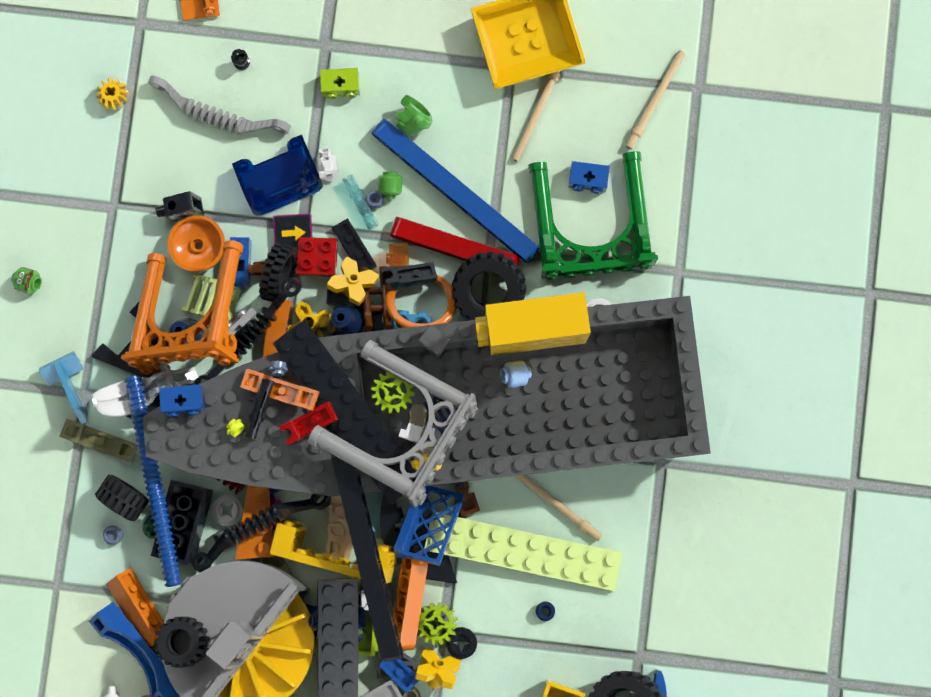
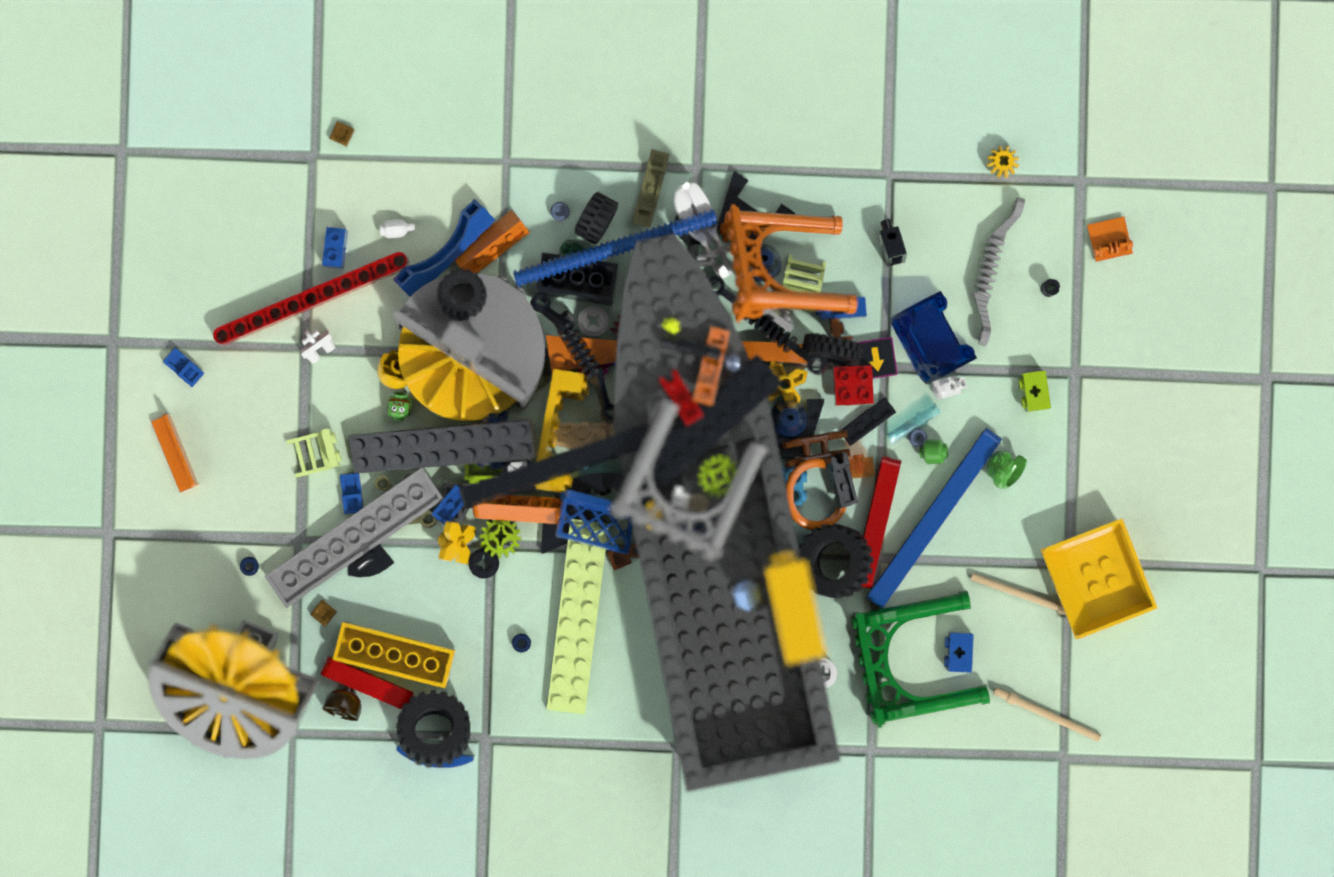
camera: 85 degrees right, 5 degrees up
bright green head [12,267,42,294] -> none
dark azure piece [39,351,87,424] -> none
blue brick [159,384,204,417] -> none
orange dish [168,215,225,272] -> none
yellow plant [327,257,379,306] -> none
flat silver brick [418,325,451,357] -> none
tan bar [515,475,602,541] -> none

